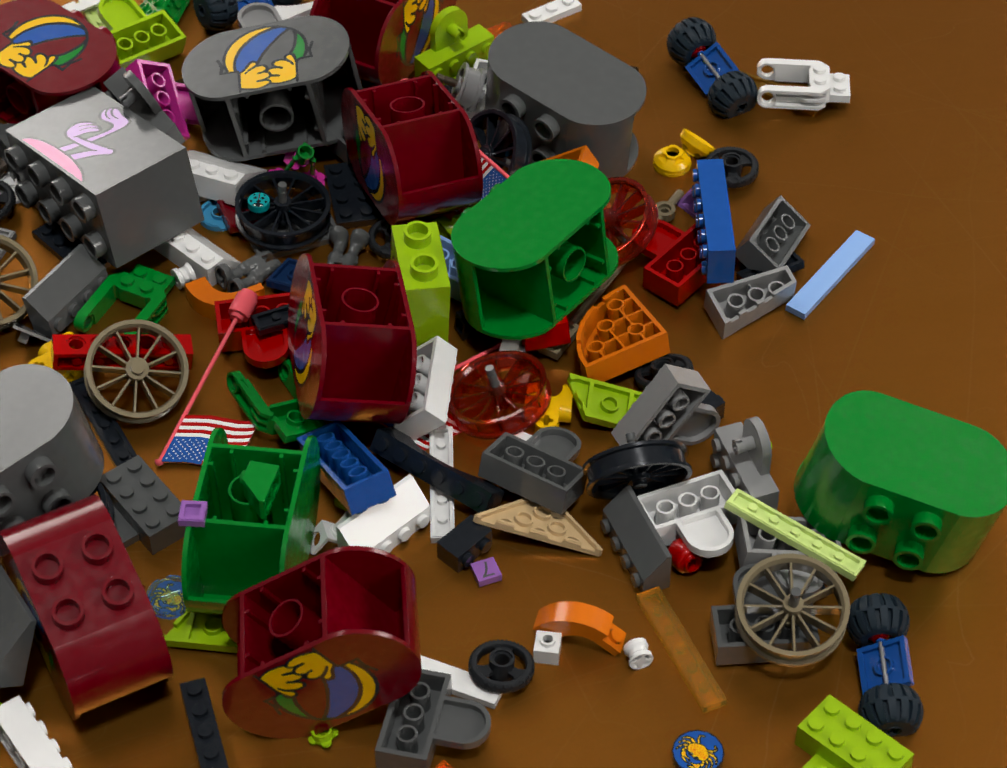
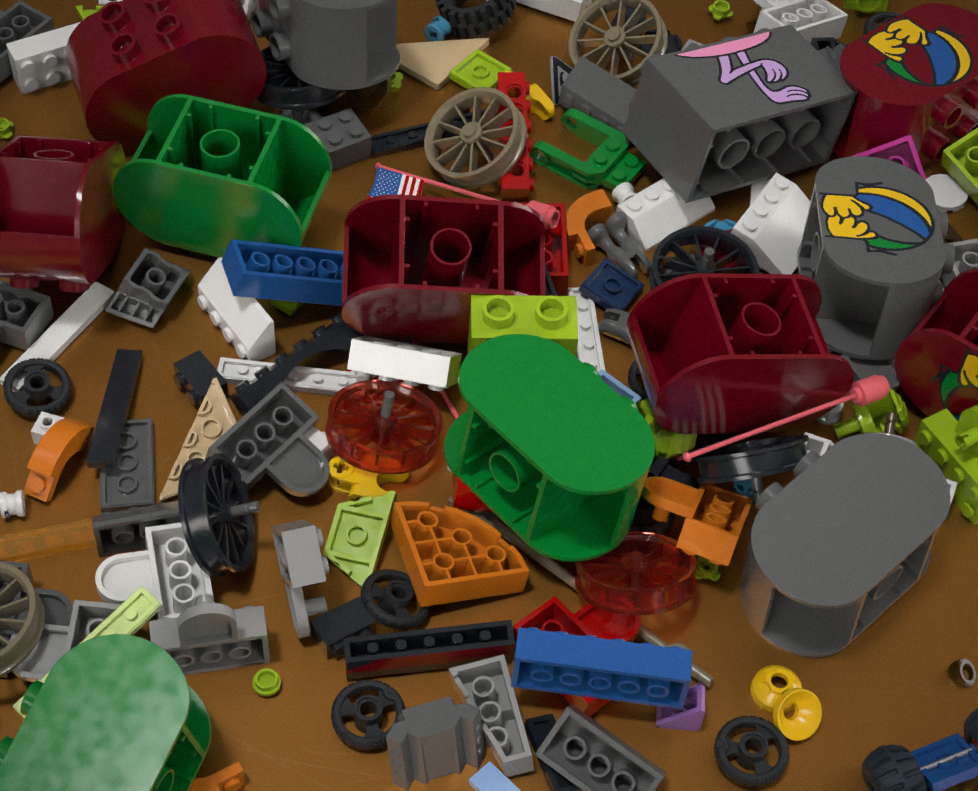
camera: 95 degrees right, 5 degrees up
dark grey brick [103,67,185,144] -> none
medium lavender tile [178,500,208,527] -> none
green slope [240,461,281,520] -> none
teal tile [248,193,270,213] -> none
medium lavender tile [470,557,502,587] -> none
none -> black tile [86,349,143,469]
none -> dark grey tile [100,418,155,513]
none -> black wheel [331,679,405,750]
none -> black brick [343,620,515,679]
none -> dark grey slope [386,696,485,790]

